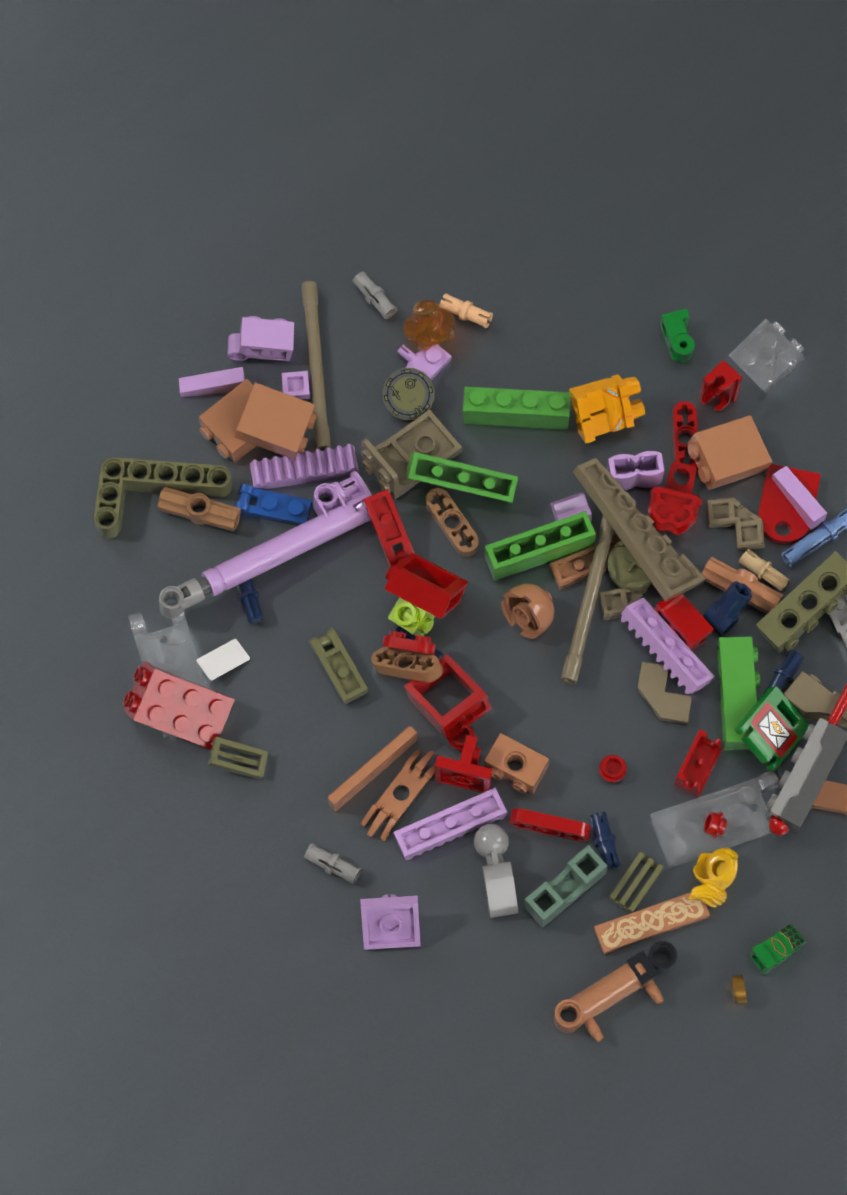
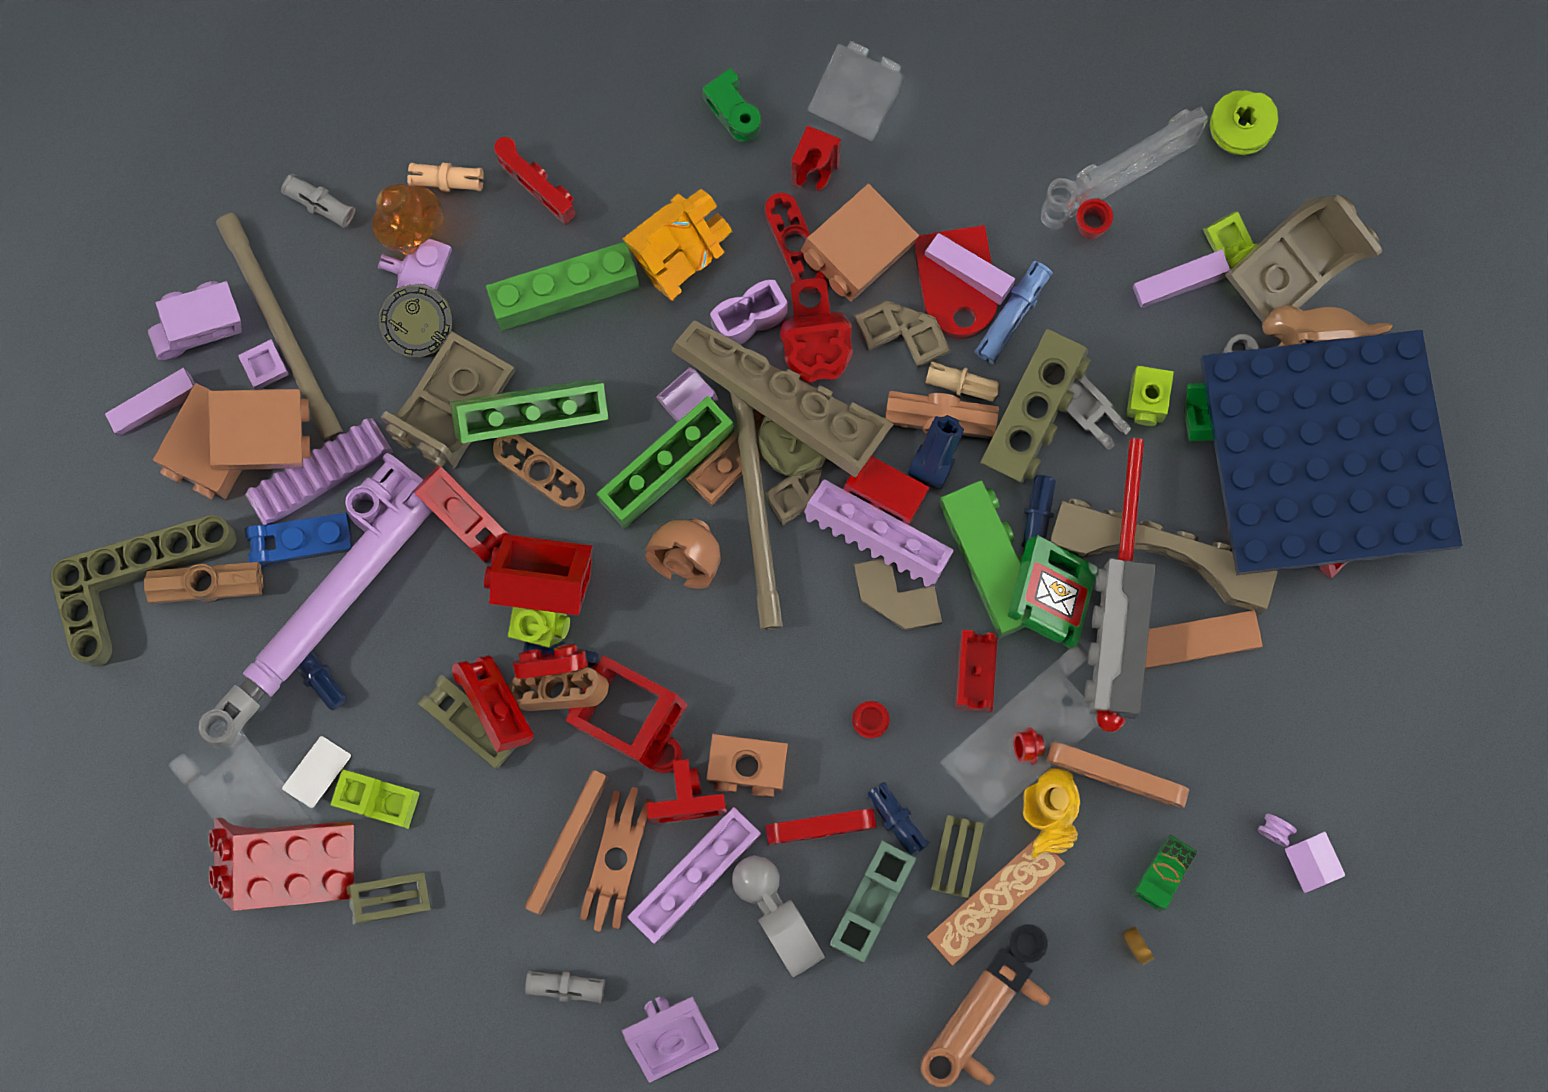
camera: 20 degrees left, 10 degrees up
none -> lime slope [331,769,420,829]
none -> red plate [452,655,534,753]
none -> red plate [494,137,576,225]
none -> nougat beam [1046,742,1190,808]

